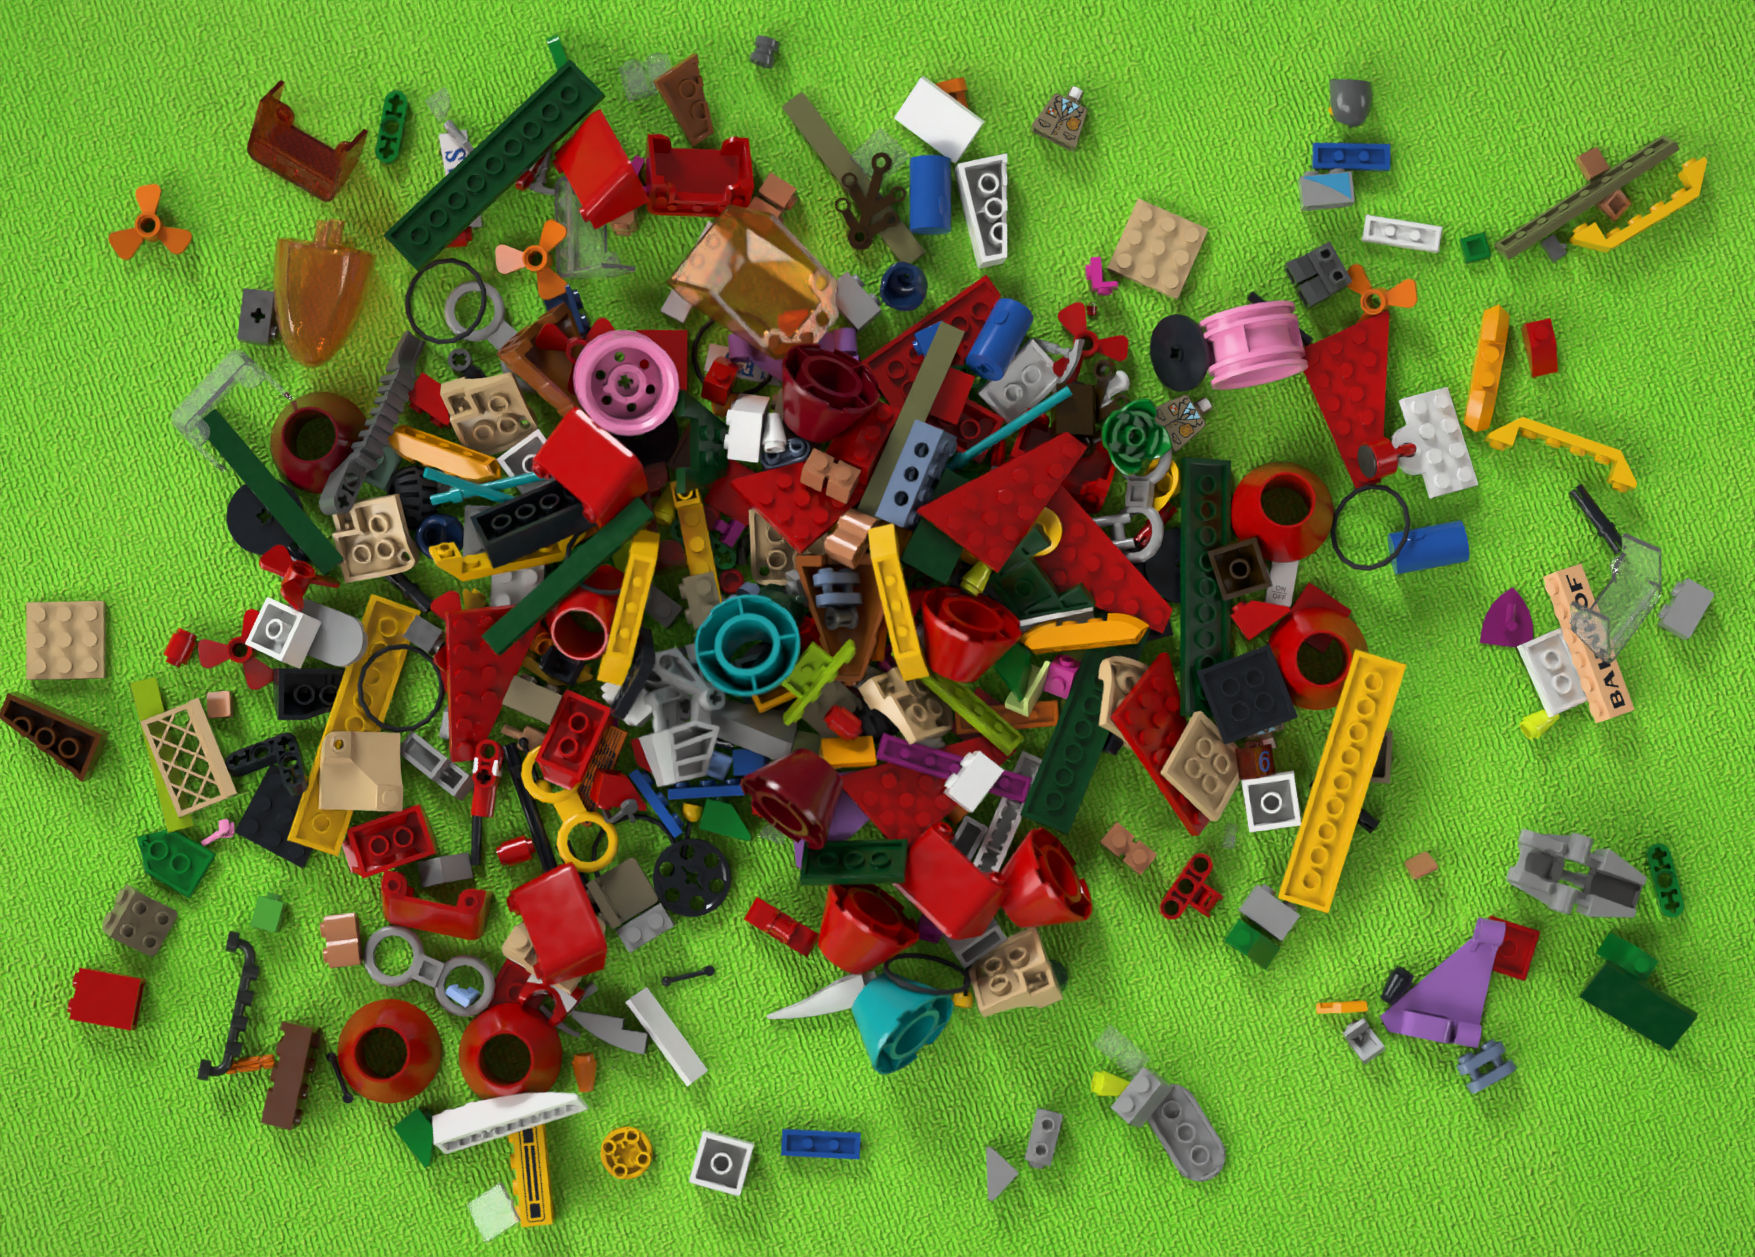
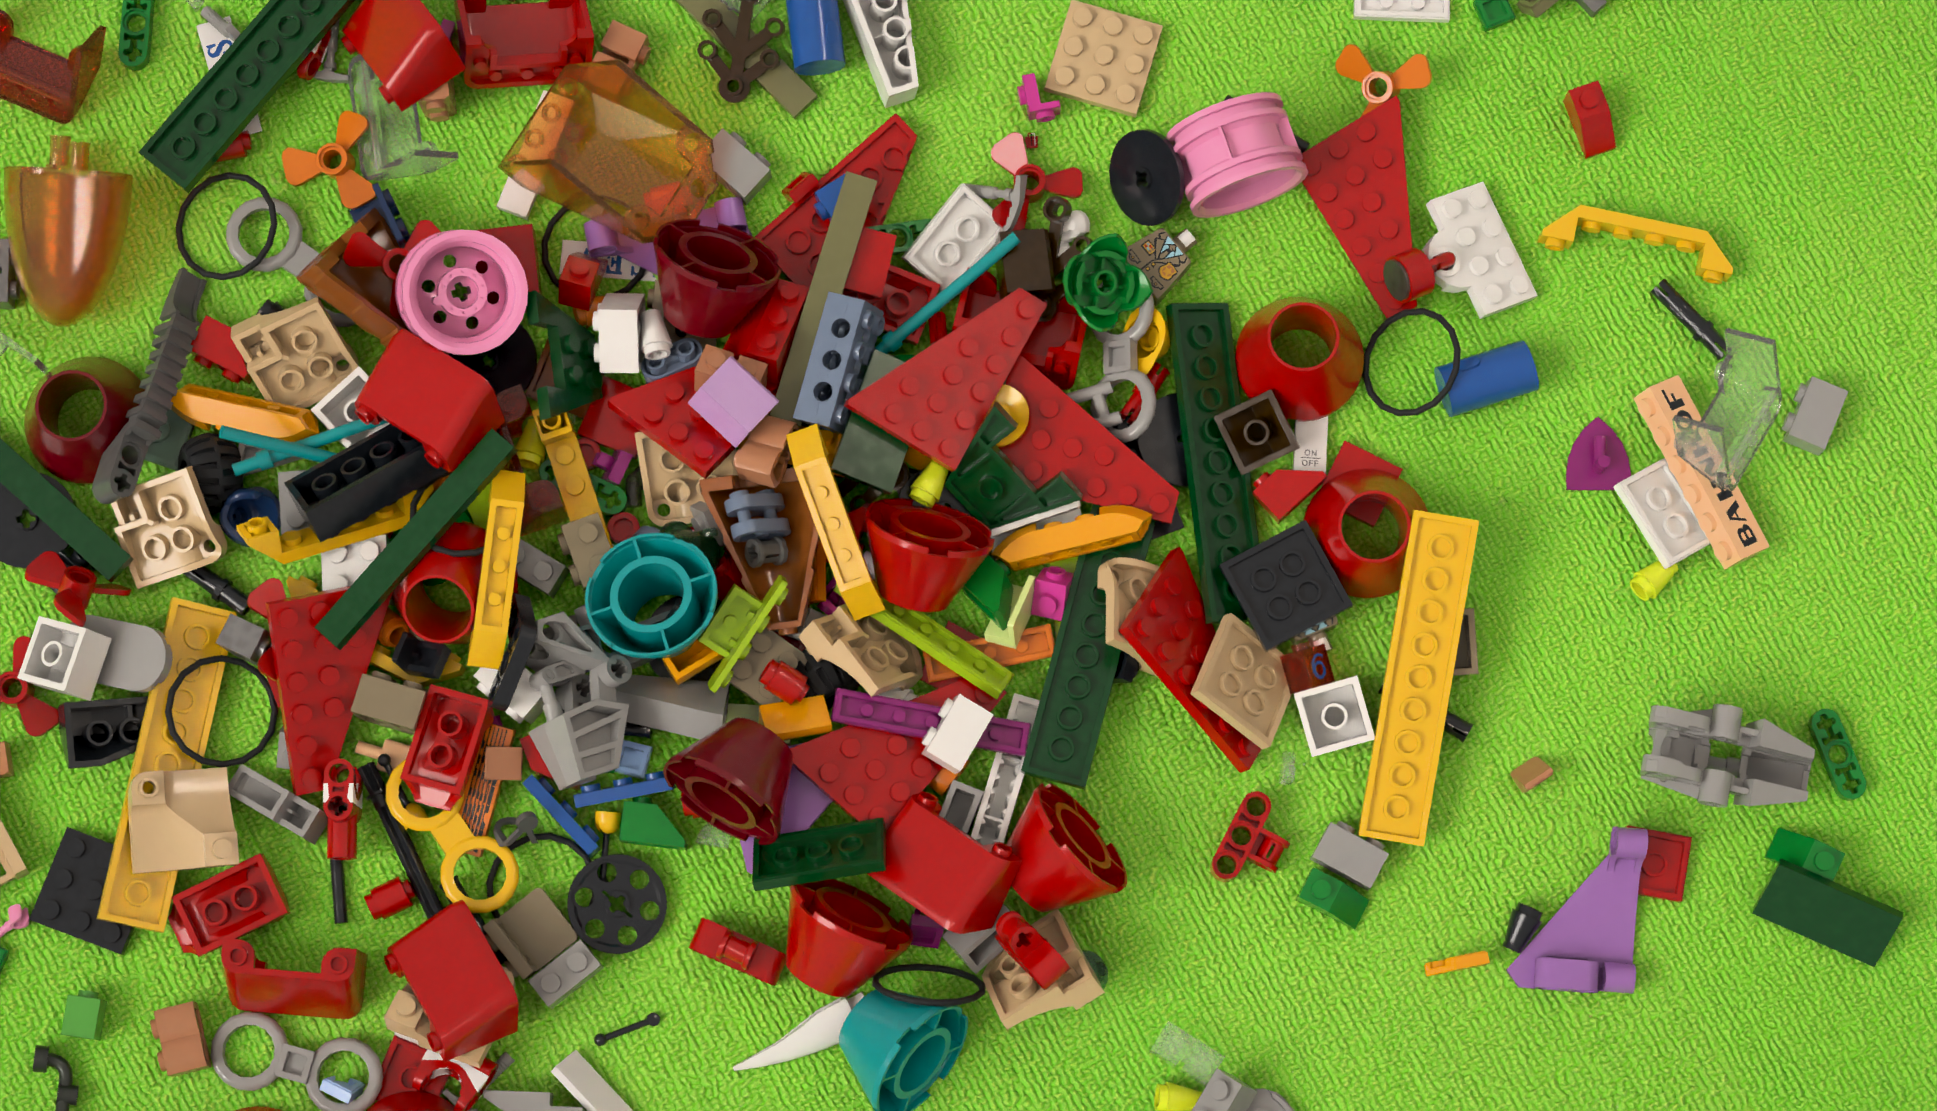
camera: 15 degrees left, 5 degrees down
black beam [225,733,309,796] -> none
light grey slope [418,852,474,888] -> none
flat silver bush [448,348,472,373] -> none
red slope [590,768,647,813] -> none
blue brick [732,749,770,777] -> none
dark blue piece [880,262,928,312] -> none
yellow hinge [952,964,973,1009] -> none
blue piece [966,298,1033,381] -> none
nougat piece [1099,822,1157,875] -> none
dark grey hips [1283,241,1352,310] -> none
light grey bracket [1343,1018,1386,1064] -> none
sand blue brick [1456,1039,1517,1094] -> none
light orange brick [1463,305,1510,432] -> none
none -> nougat slope [484,746,523,780]
none -> lavender slope [688,356,779,448]
none -> red tile [781,172,819,203]
none -> red piece [994,911,1071,990]

